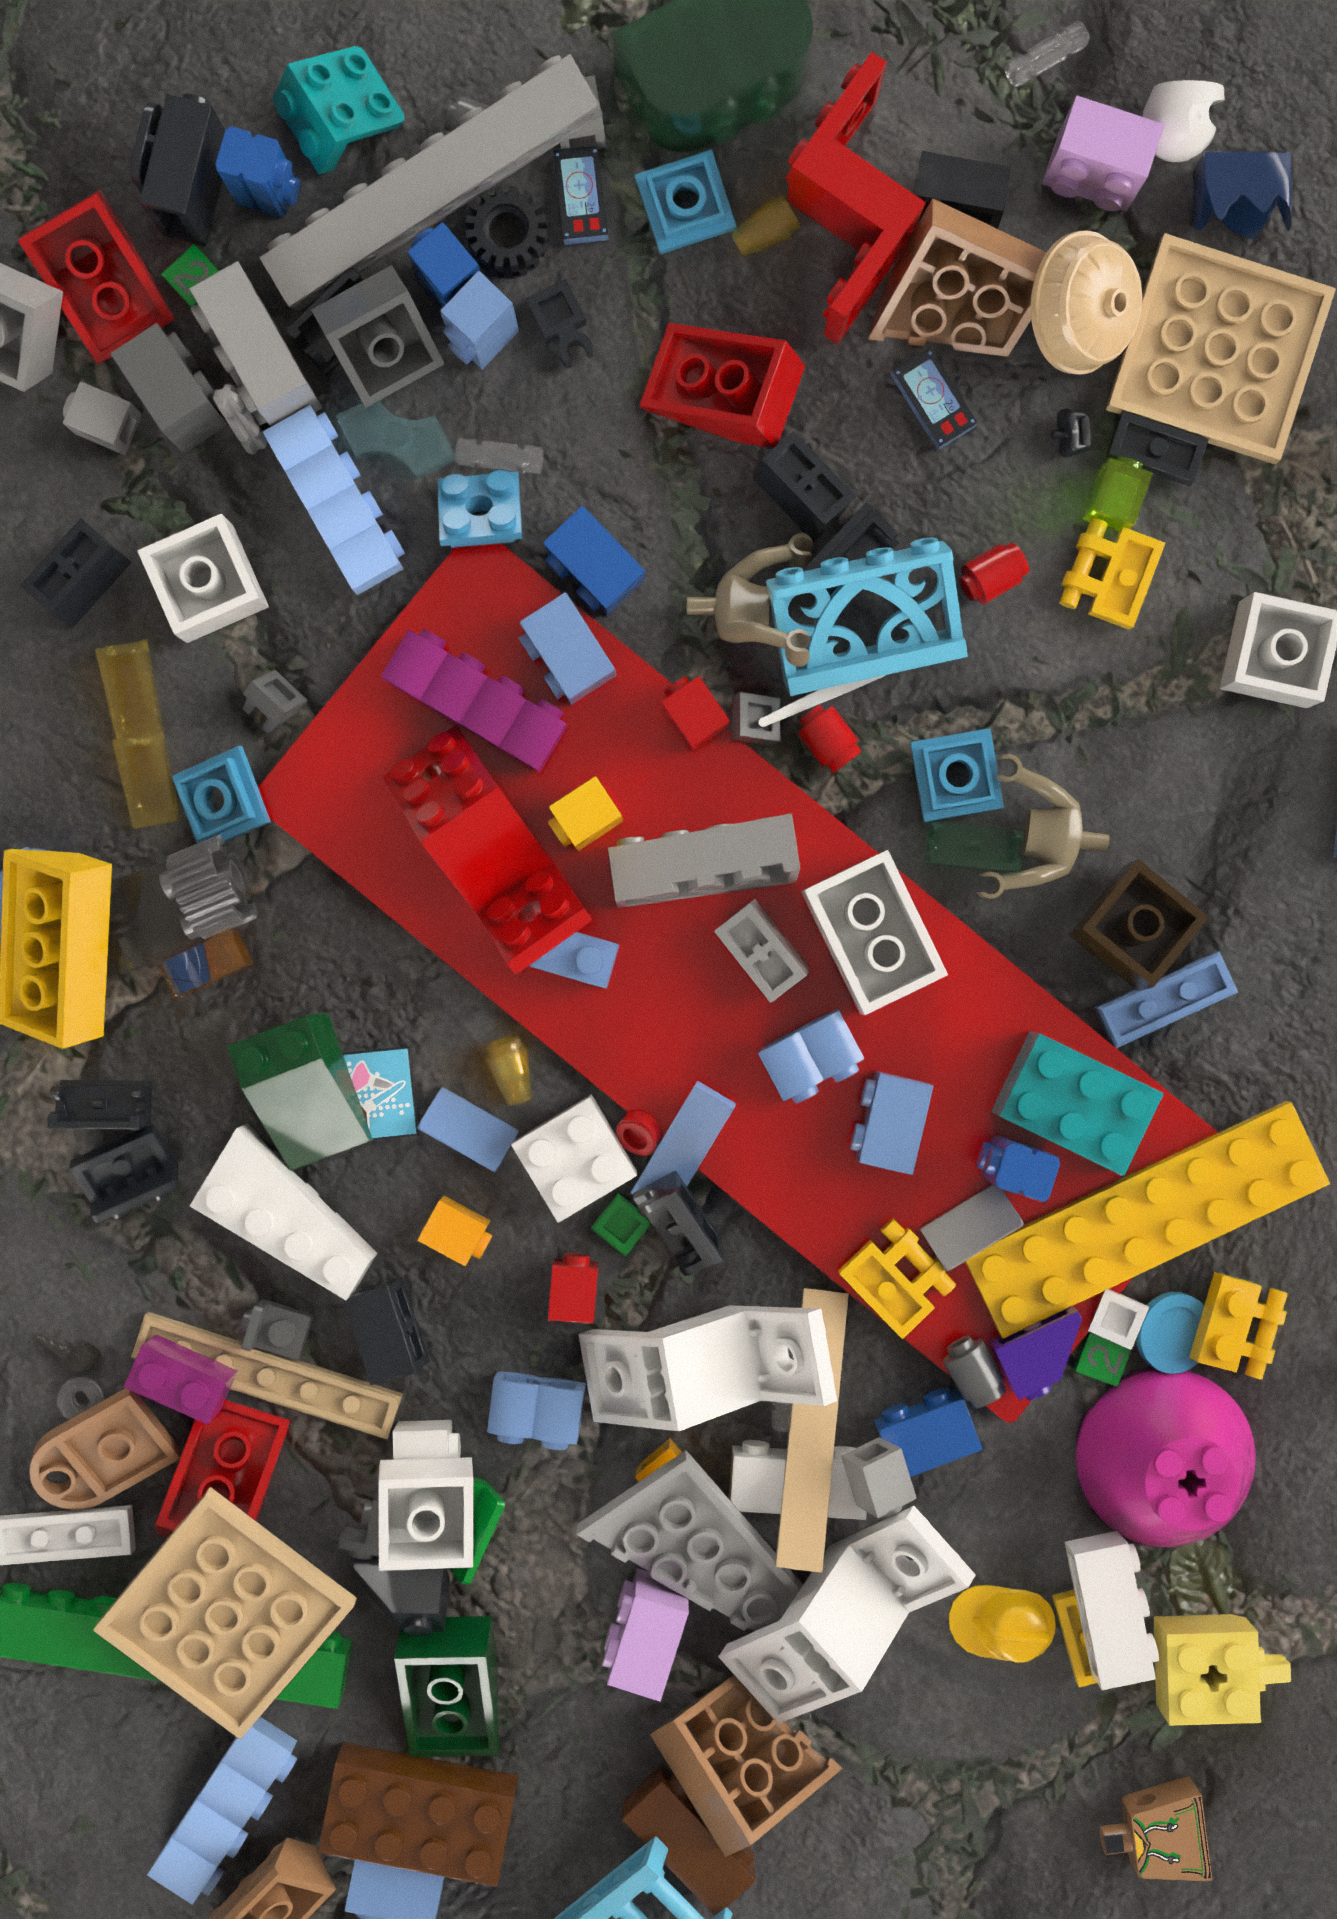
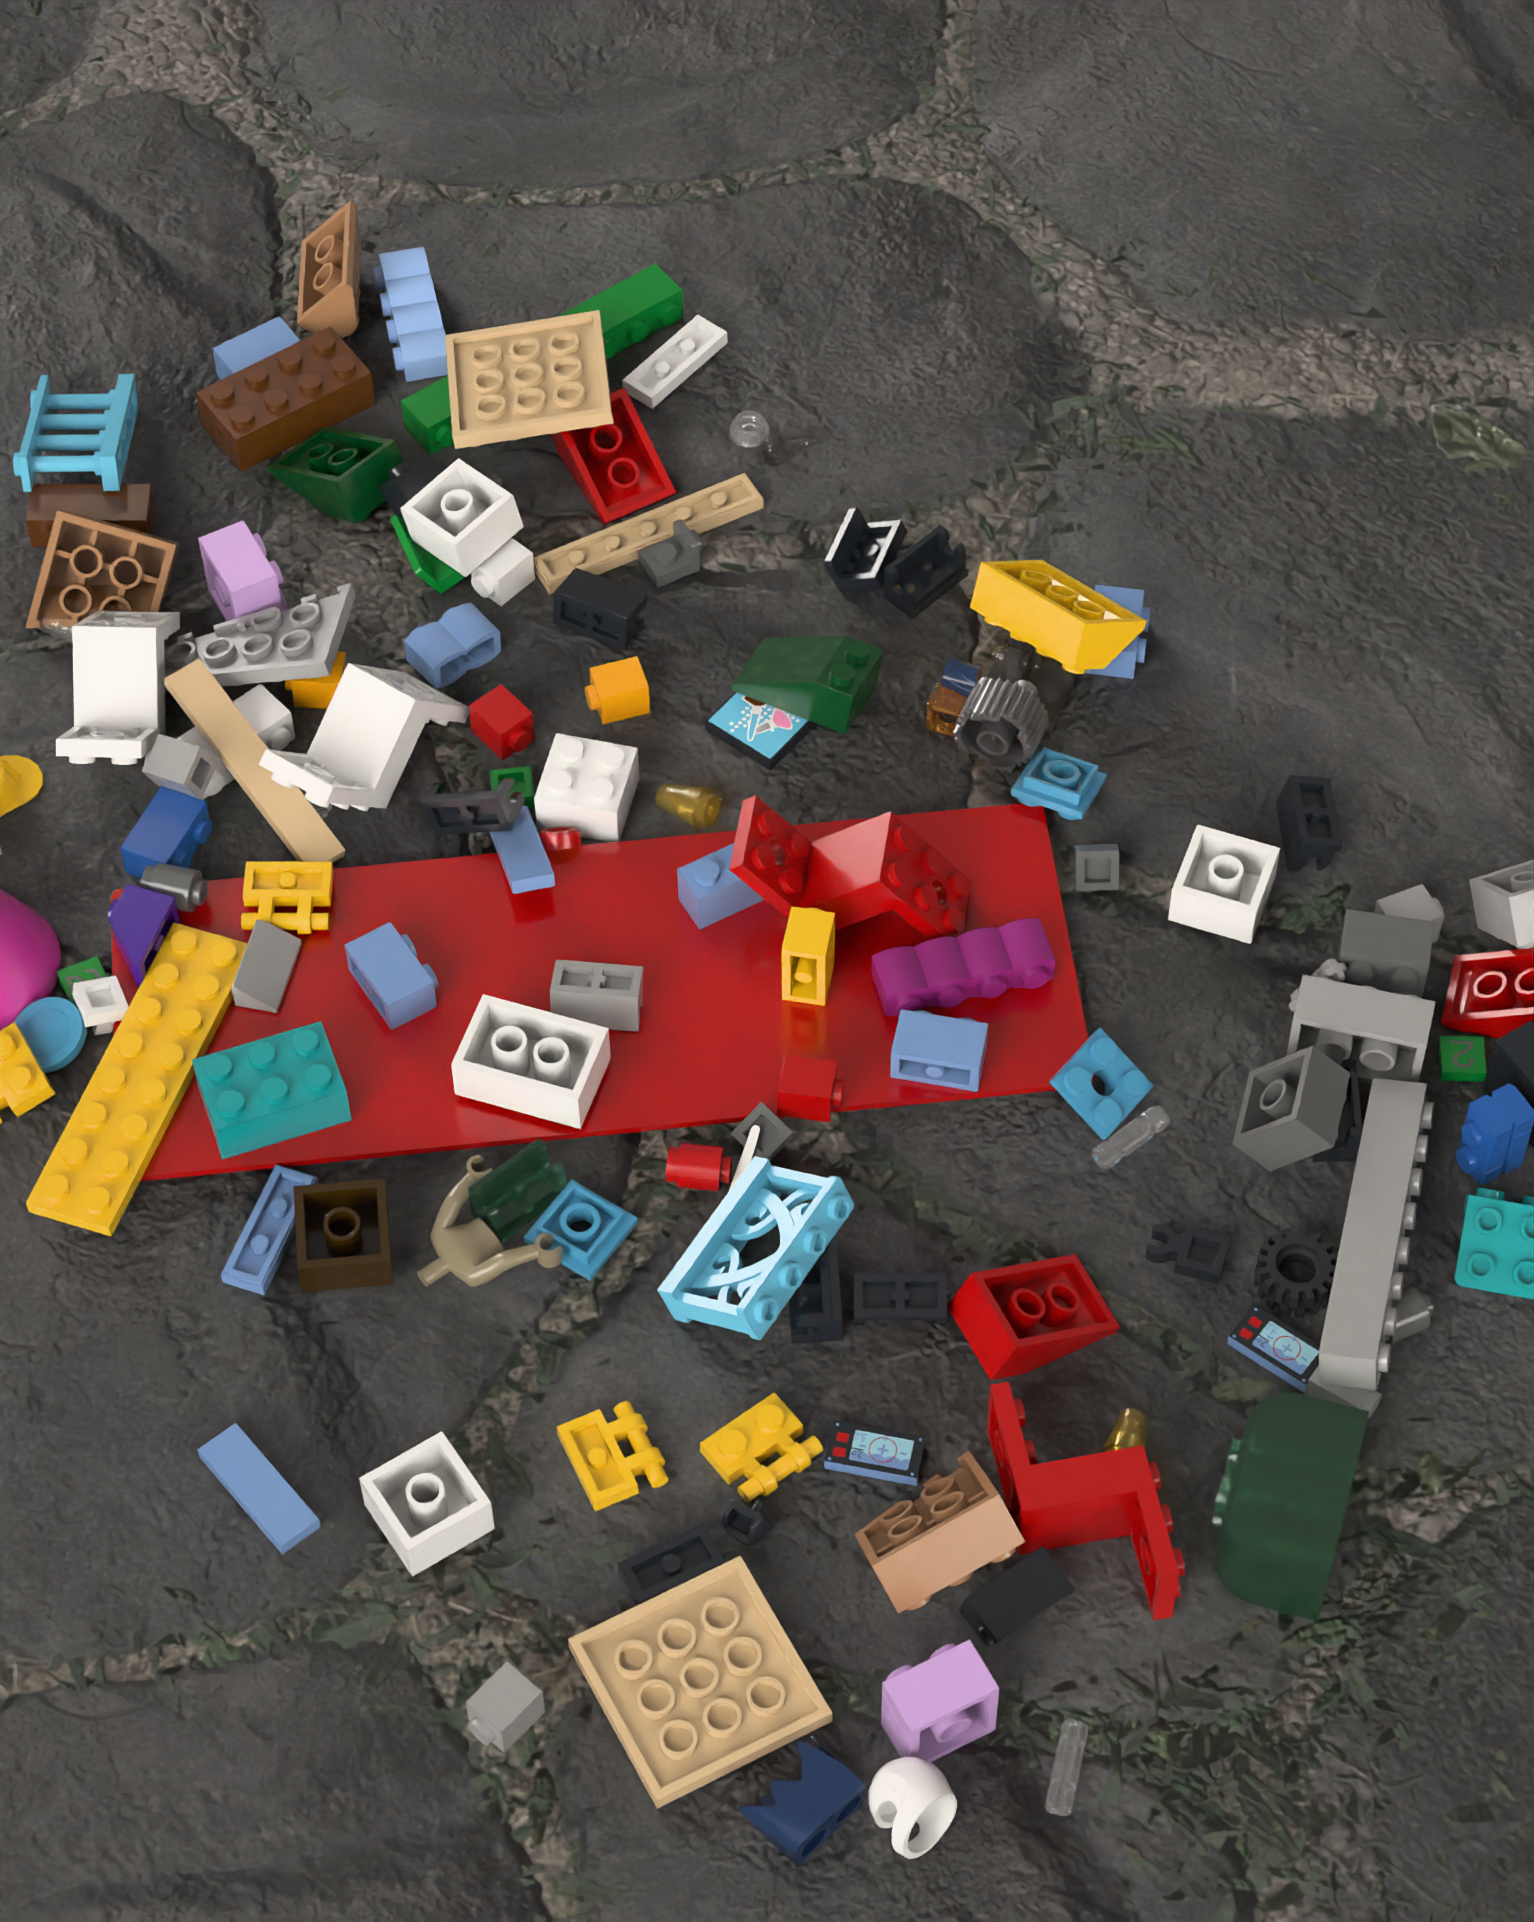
camera: 135 degrees right, 35 degrees down
medium nougat plate [30,1388,181,1510] -> none
clear yellow slope [95,639,179,829] -> none
magenta brick [124,1334,238,1425] -> none
white wedge [190,1123,377,1300] -> none
light blue brick [263,405,405,595] -> none
clear light blue tile [335,400,457,480] -> none
blue brick [407,222,480,309] -> none
medium blue slope [417,1086,520,1172] -> none
medium blue brick [440,271,519,370] -> none
blue brick [543,505,646,616] -> none
light grey wedge [608,813,800,908] -> none
dark azure piece [635,150,737,254] -> none
dark tan piece [687,533,813,667] -> none
medium blue brick [757,1008,864,1104] -> none
red brick [959,542,1029,605] -> none
blue brick [977,1135,1060,1202] -> none
tan hat [1031,231,1142,374] -> none
clear neon green brick [1083,457,1153,532] -> none
none -> yellow plate [700,1392,823,1503]

